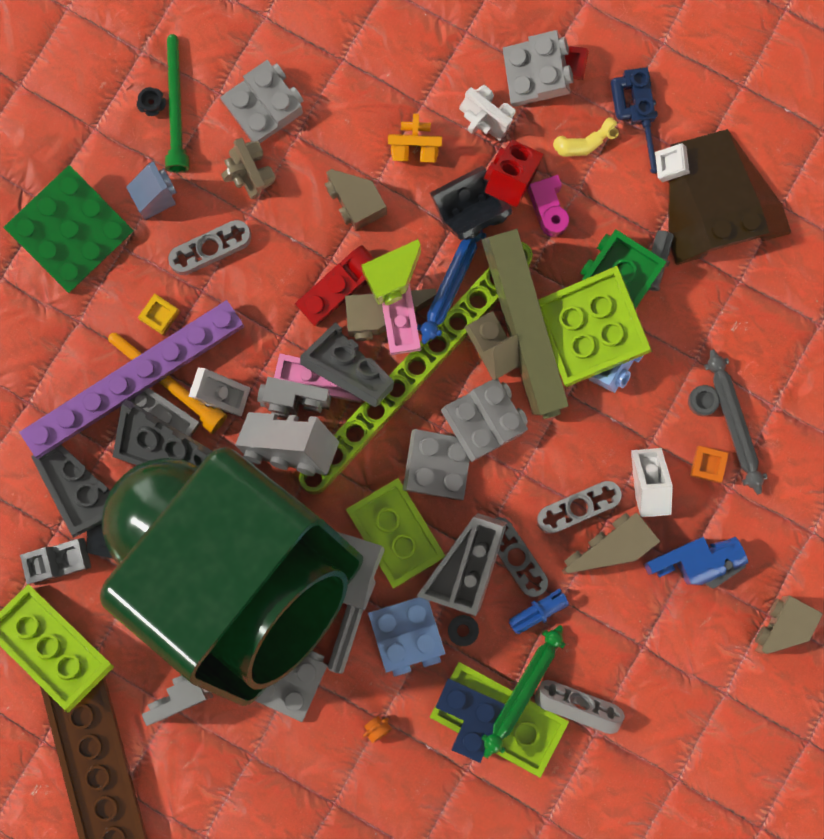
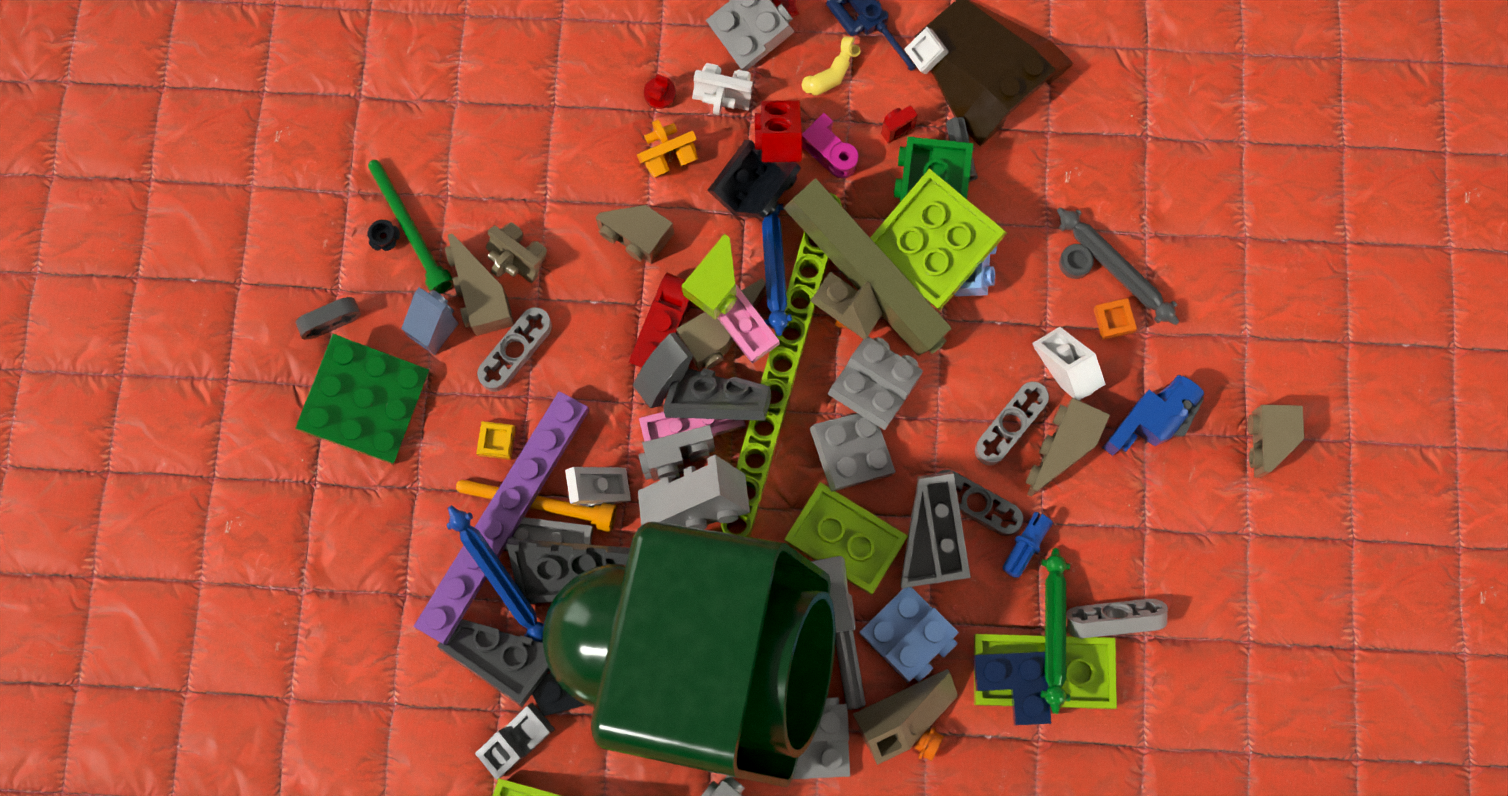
camera: 25 degrees left, 5 degrees down
light grey plate [220,60,304,143] -> none
black plate [448,615,479,646] -> none
none -> dark grey beam [295,297,361,340]
none -> dark tan slope [445,234,514,336]
none -> blue wheel [447,505,544,643]
none -> dark grey slope [633,333,693,408]
none -> red plate [644,74,676,109]
none -> dark tan slope [853,669,958,765]
none -> red plate [881,105,918,143]

